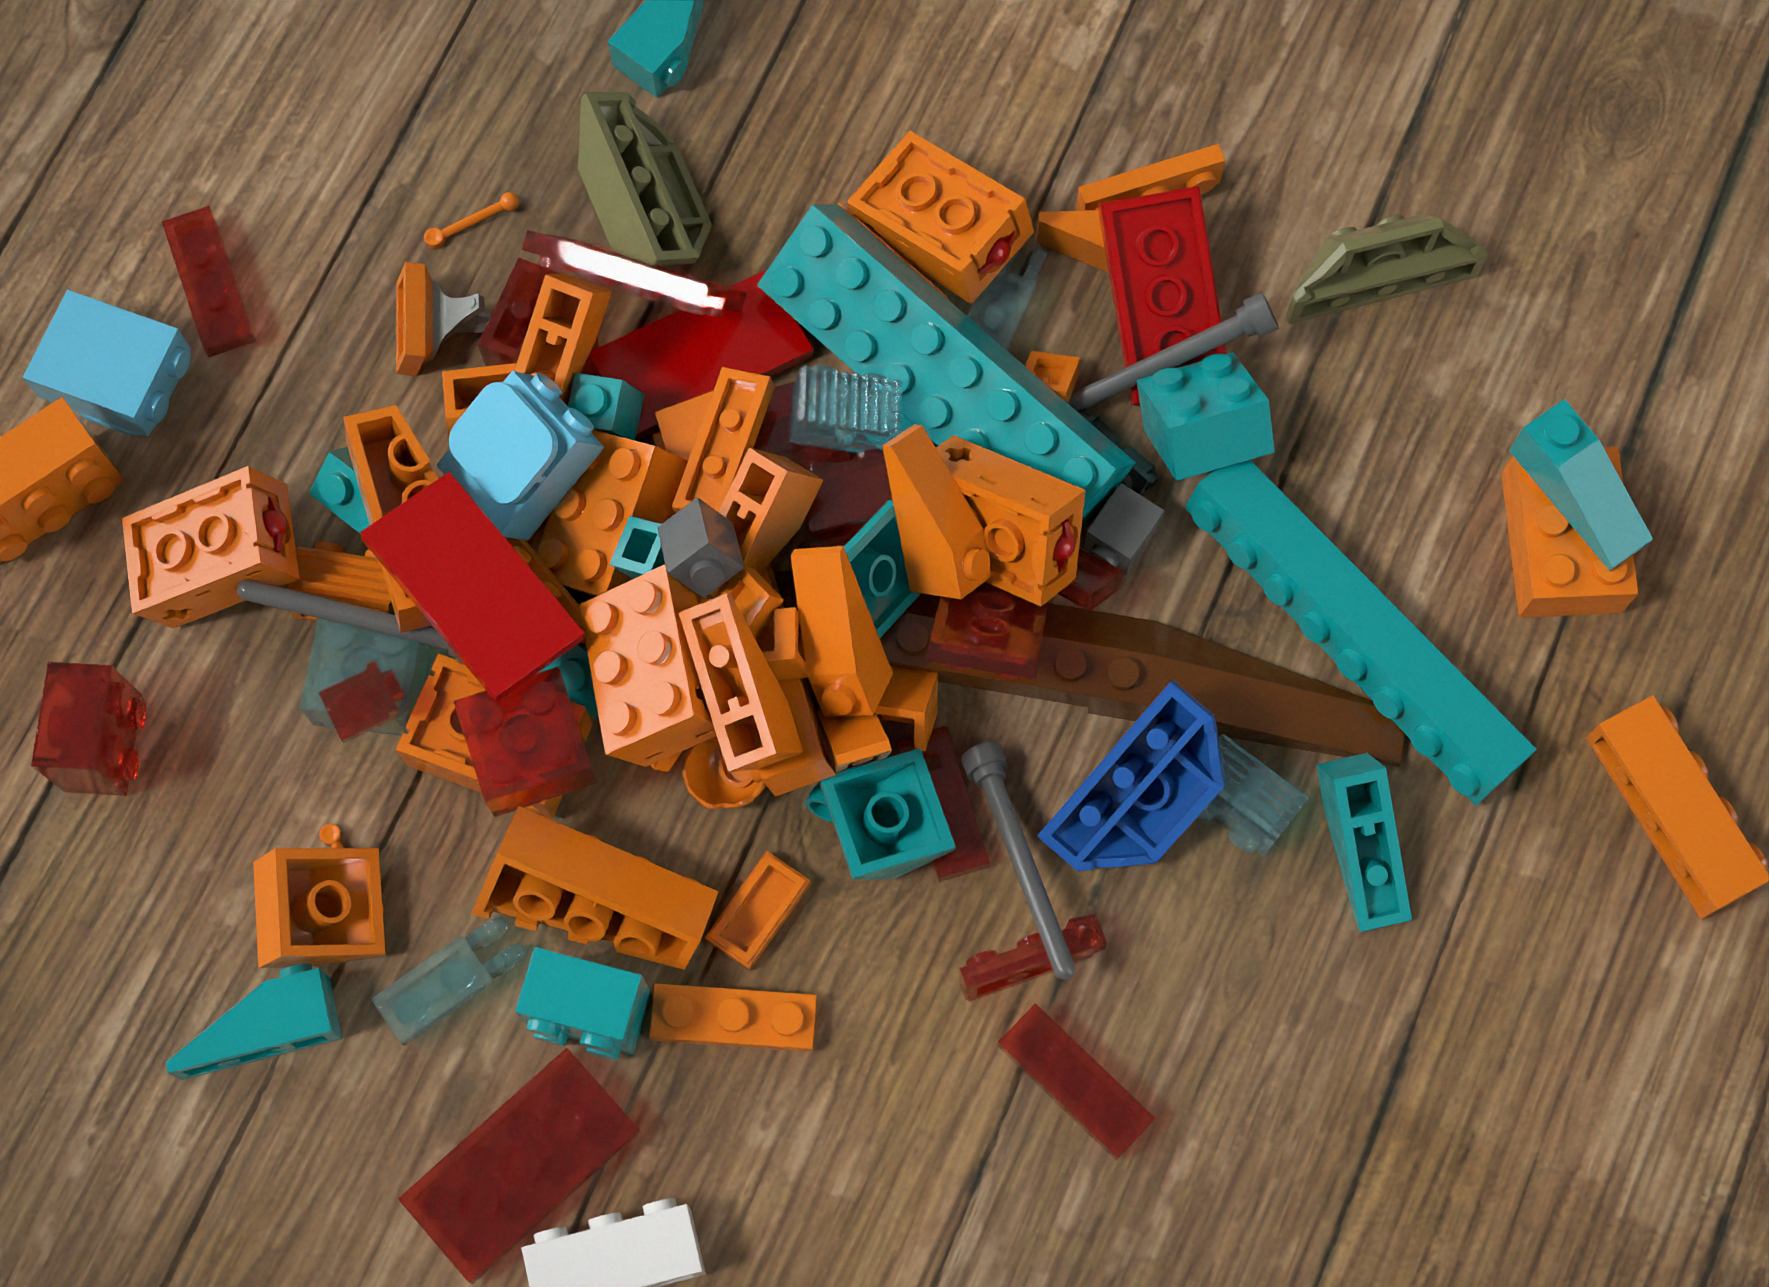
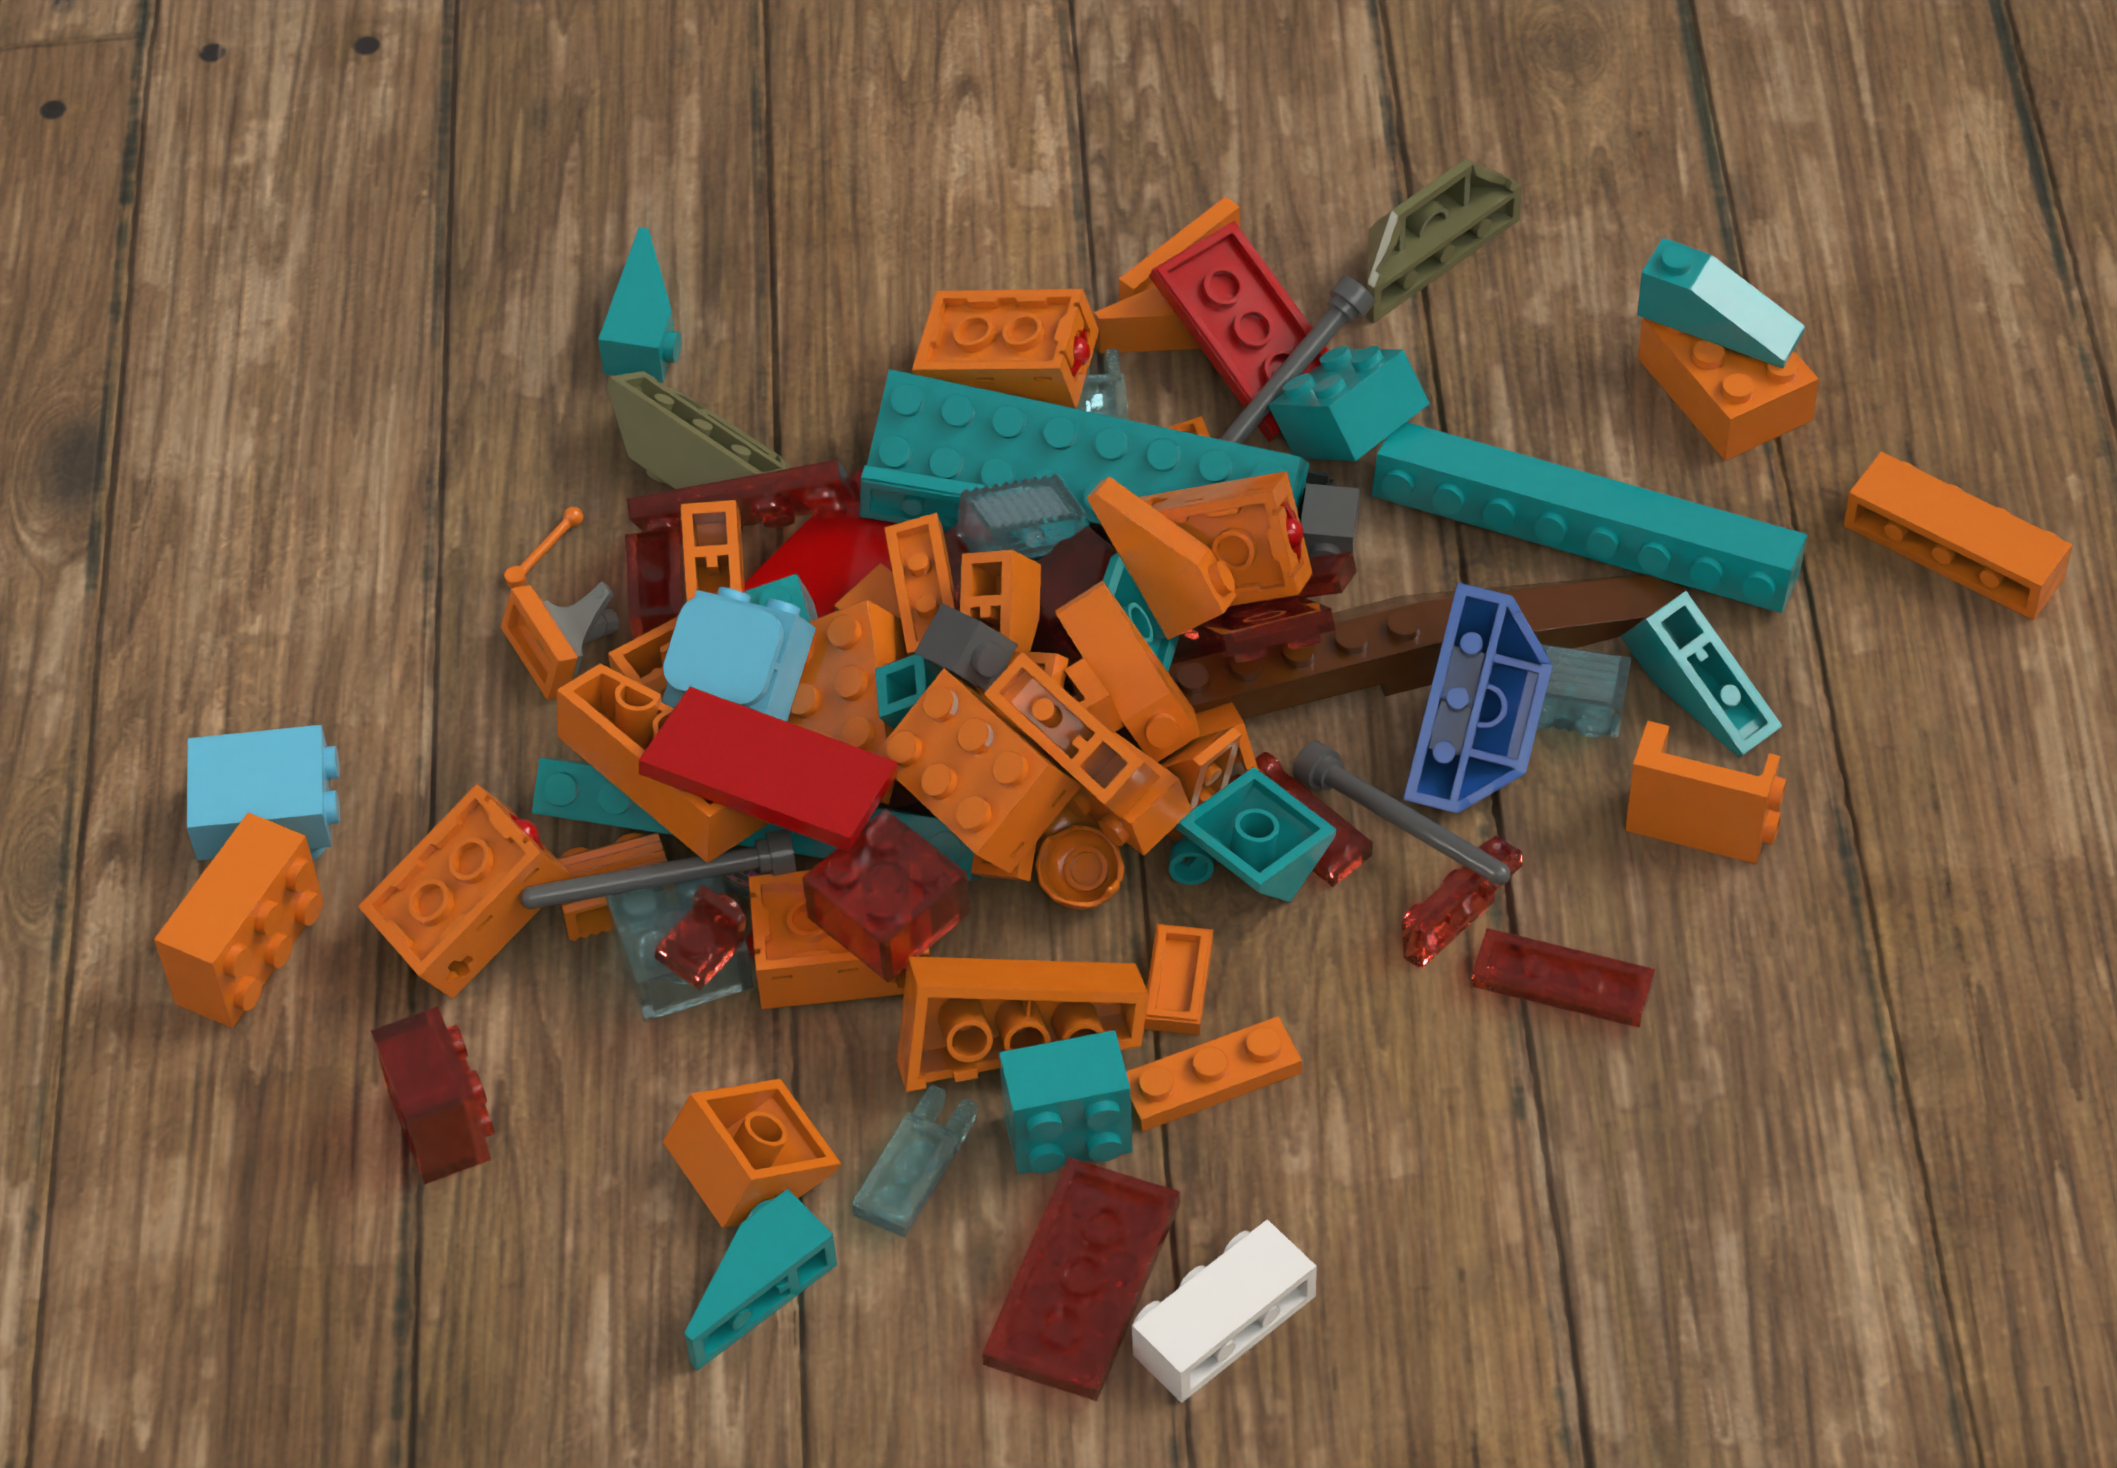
camera: 25 degrees left, 20 degrees down
clear red plate [161,206,256,358] -> none
none -> teal tile [860,465,1023,542]
none -> orange panel [1625,720,1787,864]

